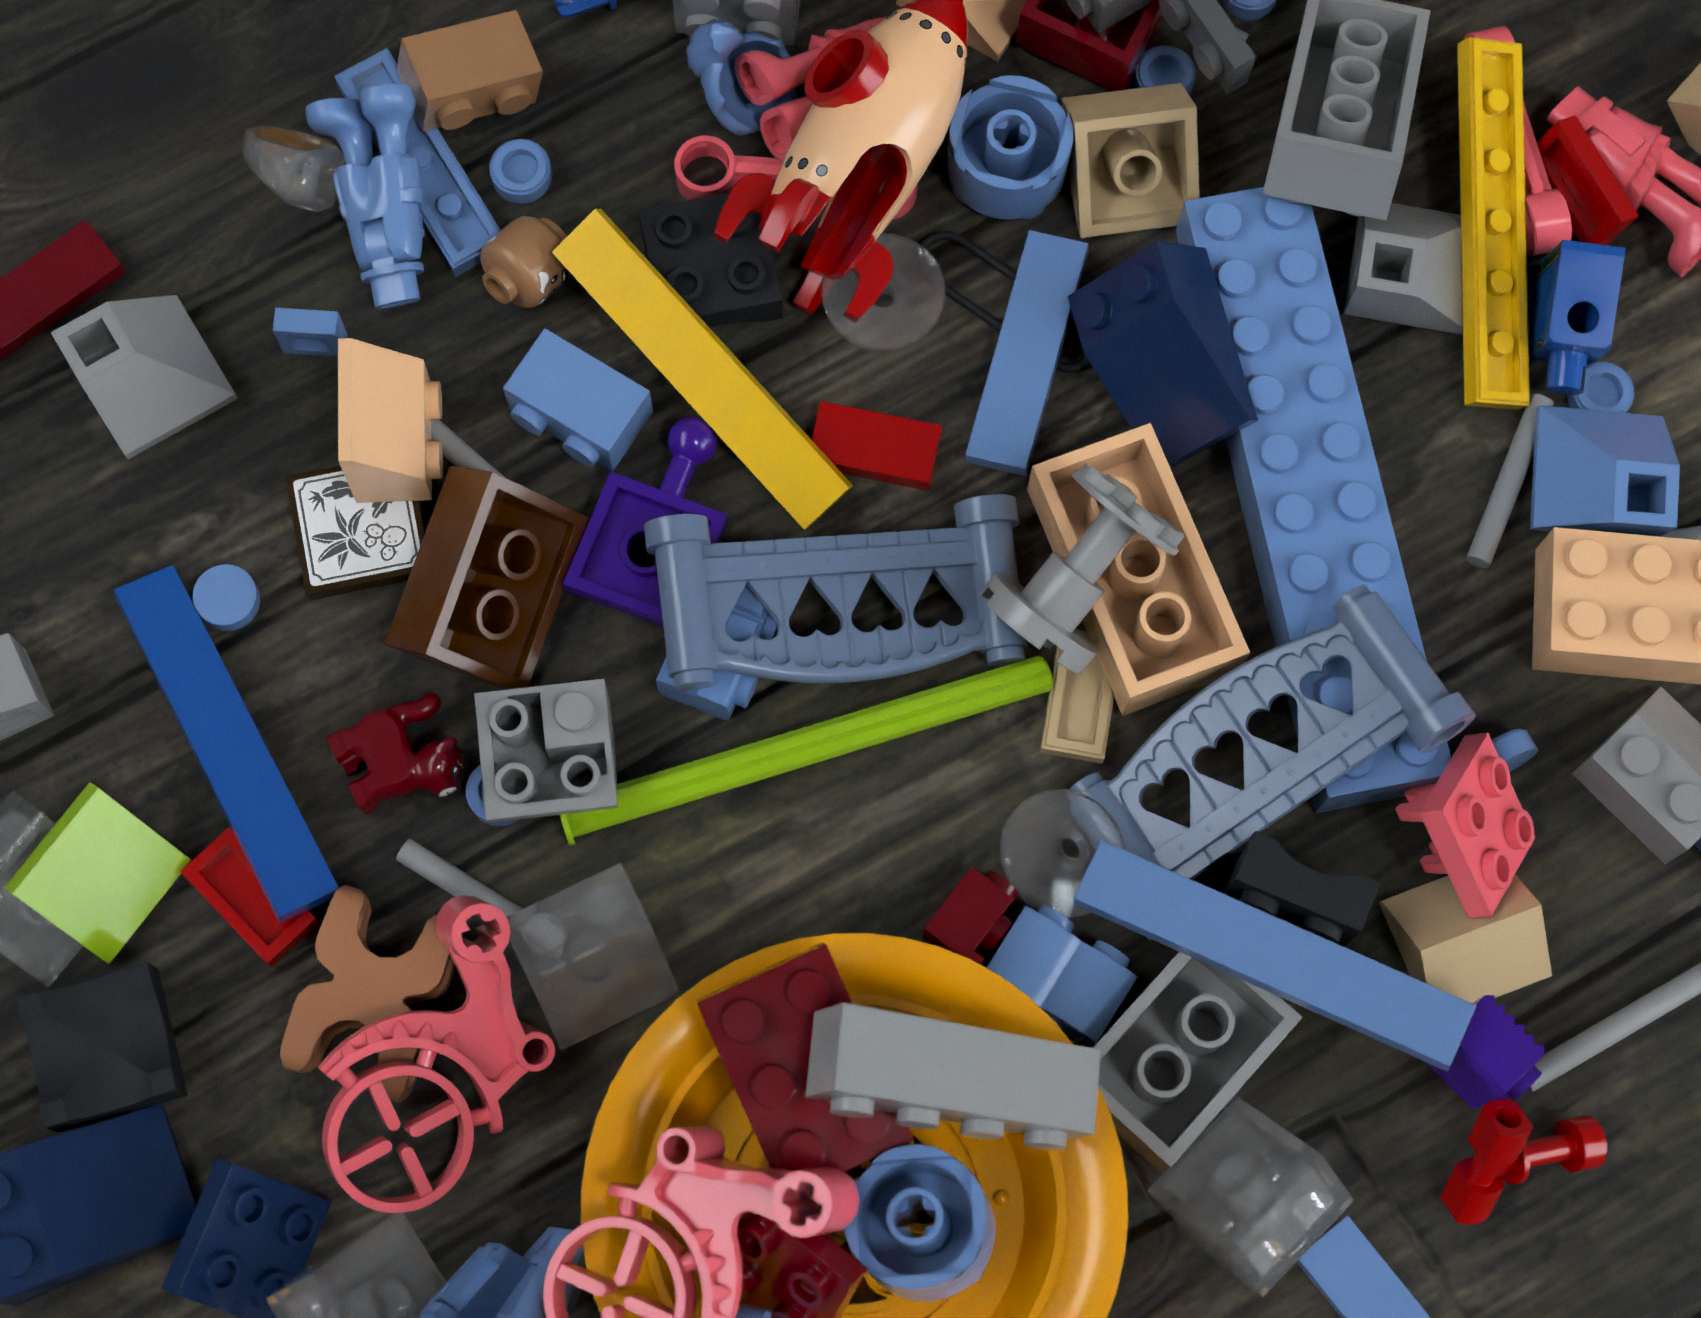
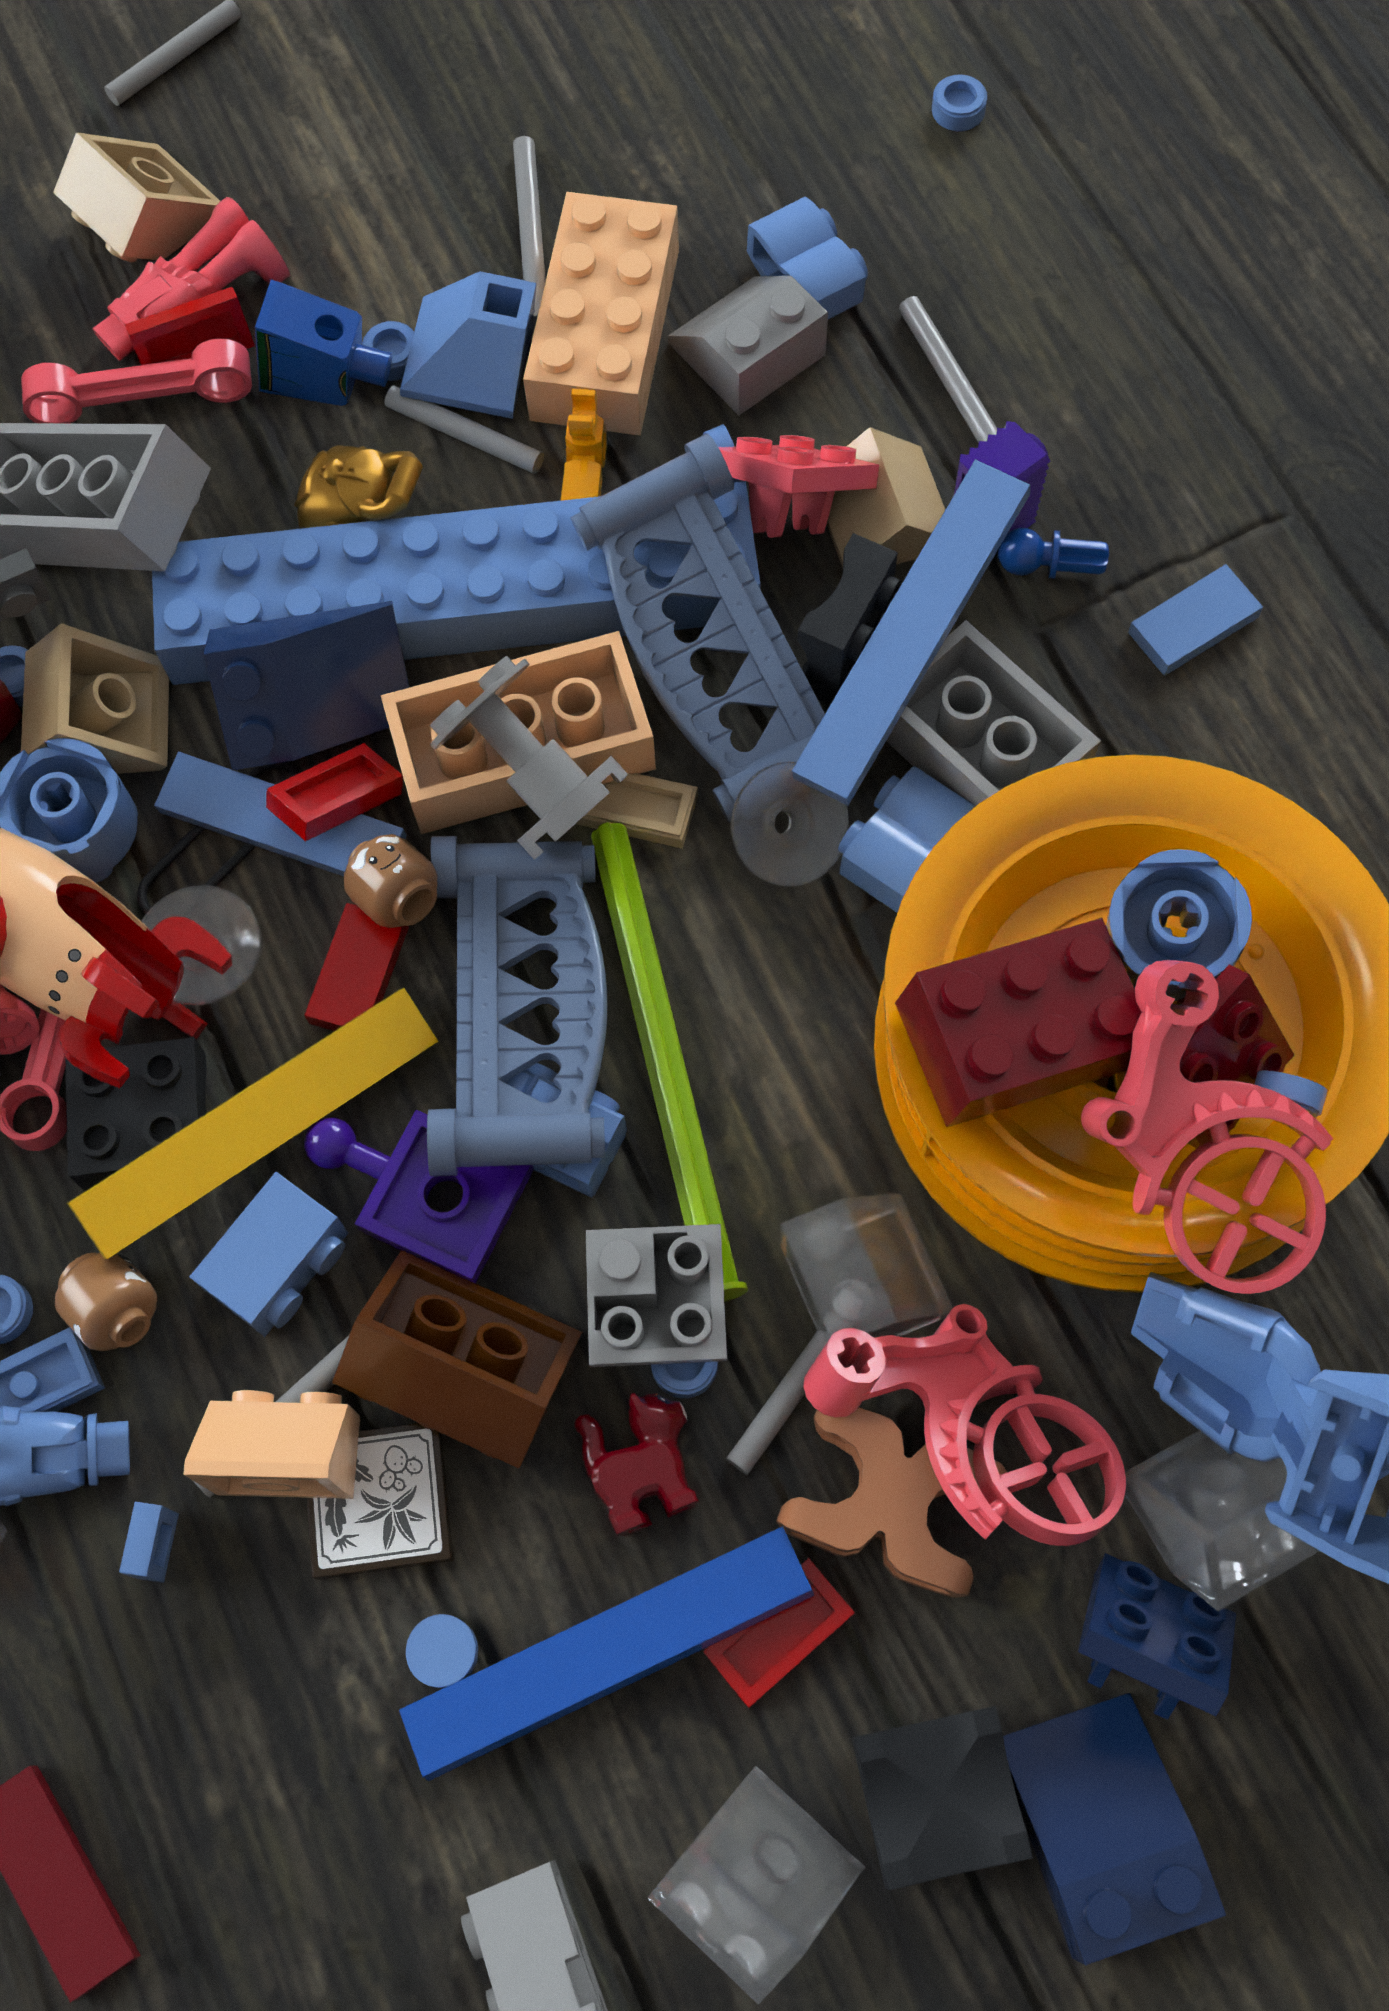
camera: 80 degrees left, 5 degrees down
lime tile [4,782,192,964] -> none
light grey slope [51,295,238,460] -> none
light grey brick [805,1003,1101,1150] -> none
dark red brick [922,867,1020,965] -> none
clear slope [1147,1097,1354,1298] -> none
light grey slope [1344,203,1463,335] -> none
red bar [1440,1099,1607,1225] -> none
yellow tile [1457,37,1530,410] -> none
none -> red tile [266,743,403,842]
none -> pearl gold piece [294,445,423,528]
none -> medium nougat head [344,834,438,928]
none -> light orange bar [561,389,607,501]
none -> blue axle [998,528,1109,578]

